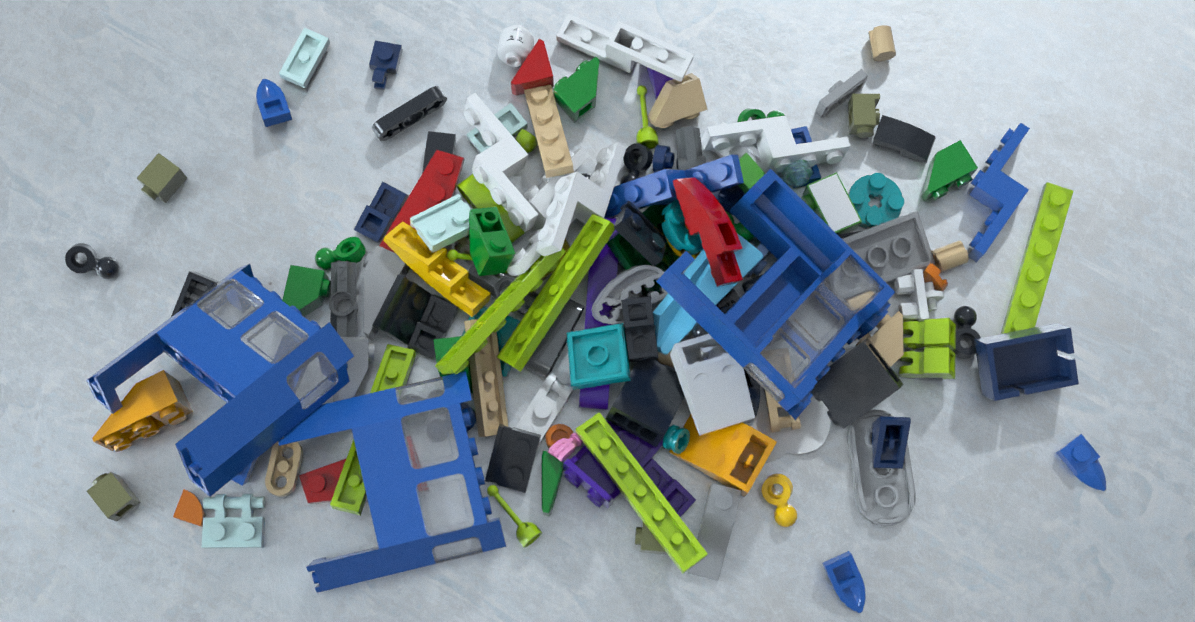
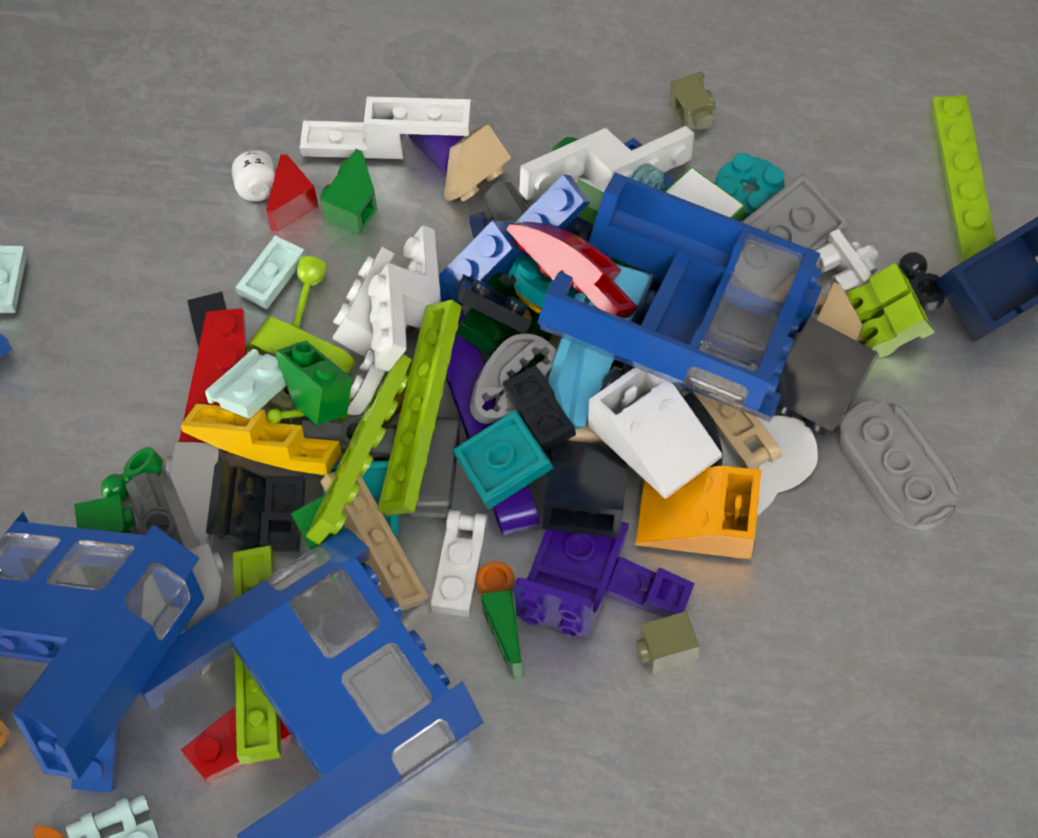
camera: 15 degrees left, 15 degrees down
tan plate [265,438,303,497] -> none
dark blue slope [354,181,409,243] -> none
dark blue plate [369,40,403,90] -> none
black beam [372,86,447,141] -> none
white bracket [463,93,538,232] -> none
black plate [485,424,541,493] -> none
lime hinge [487,485,542,548] -> none
tan plate [524,85,574,178] -> none
bright pink piece [548,433,583,462] -> none
lime plate [576,412,708,574] -> none
black plate [620,143,653,184] -> none
lime hinge [636,85,659,149] -> none
teal bush [663,424,690,454] -> none
light grey slope [689,483,742,581] -> none
yellow plate [762,474,797,527] -> none
light grey plate [815,69,868,118] -> none
blue plate [822,551,866,613] -> none
tan piece [868,25,896,61] -> none
dark blue slope [872,416,911,469] -> none
black slope [873,115,936,163] -> none
green slope [921,140,978,201] -> none
orange tile [923,263,948,292] -> none
tan piece [932,240,969,272] -> none
blue bracket [968,122,1030,262] -> none

